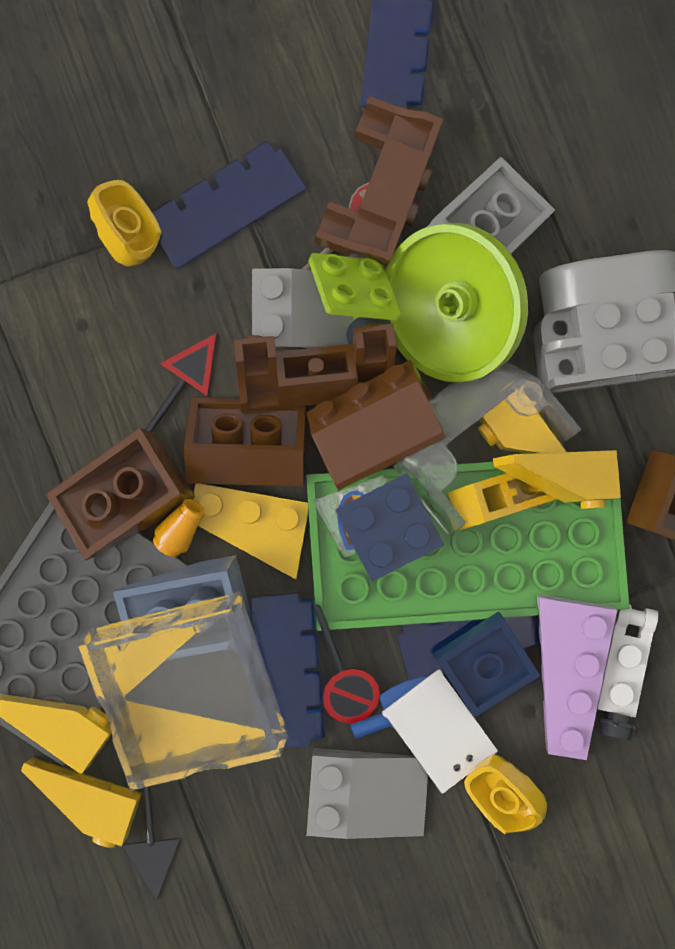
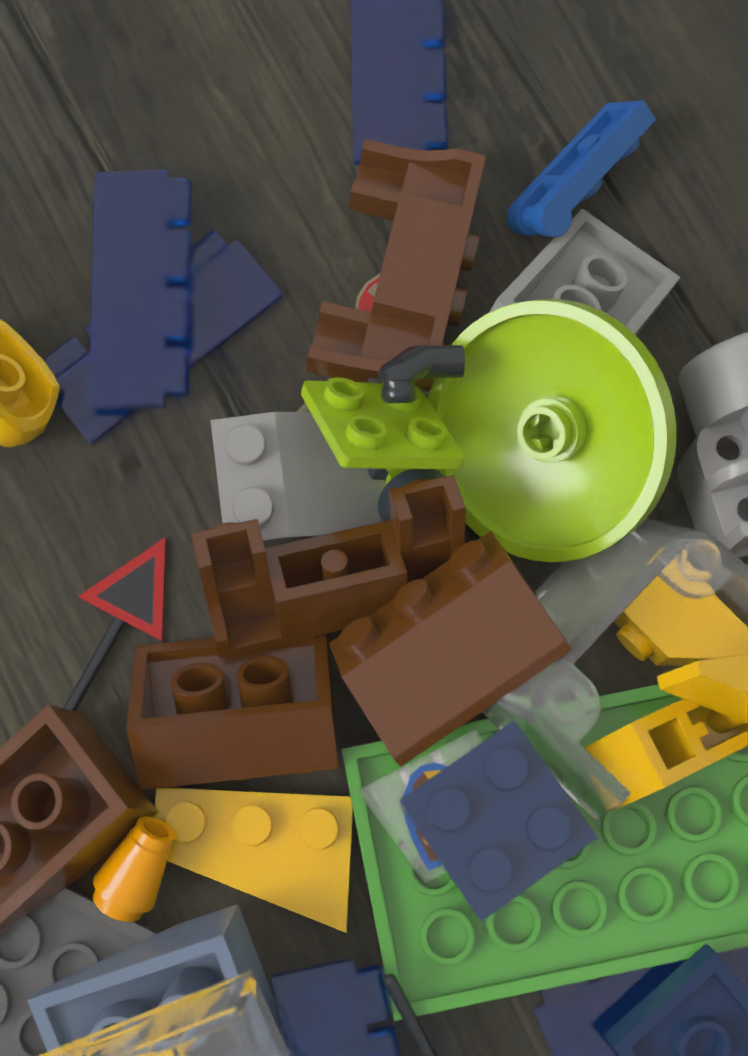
camera: 10 degrees left, 10 degrees down
none -> clear blue windscreen [89,169,192,410]
none -> black arm [377,345,465,403]
none -> blue plate [507,100,656,237]

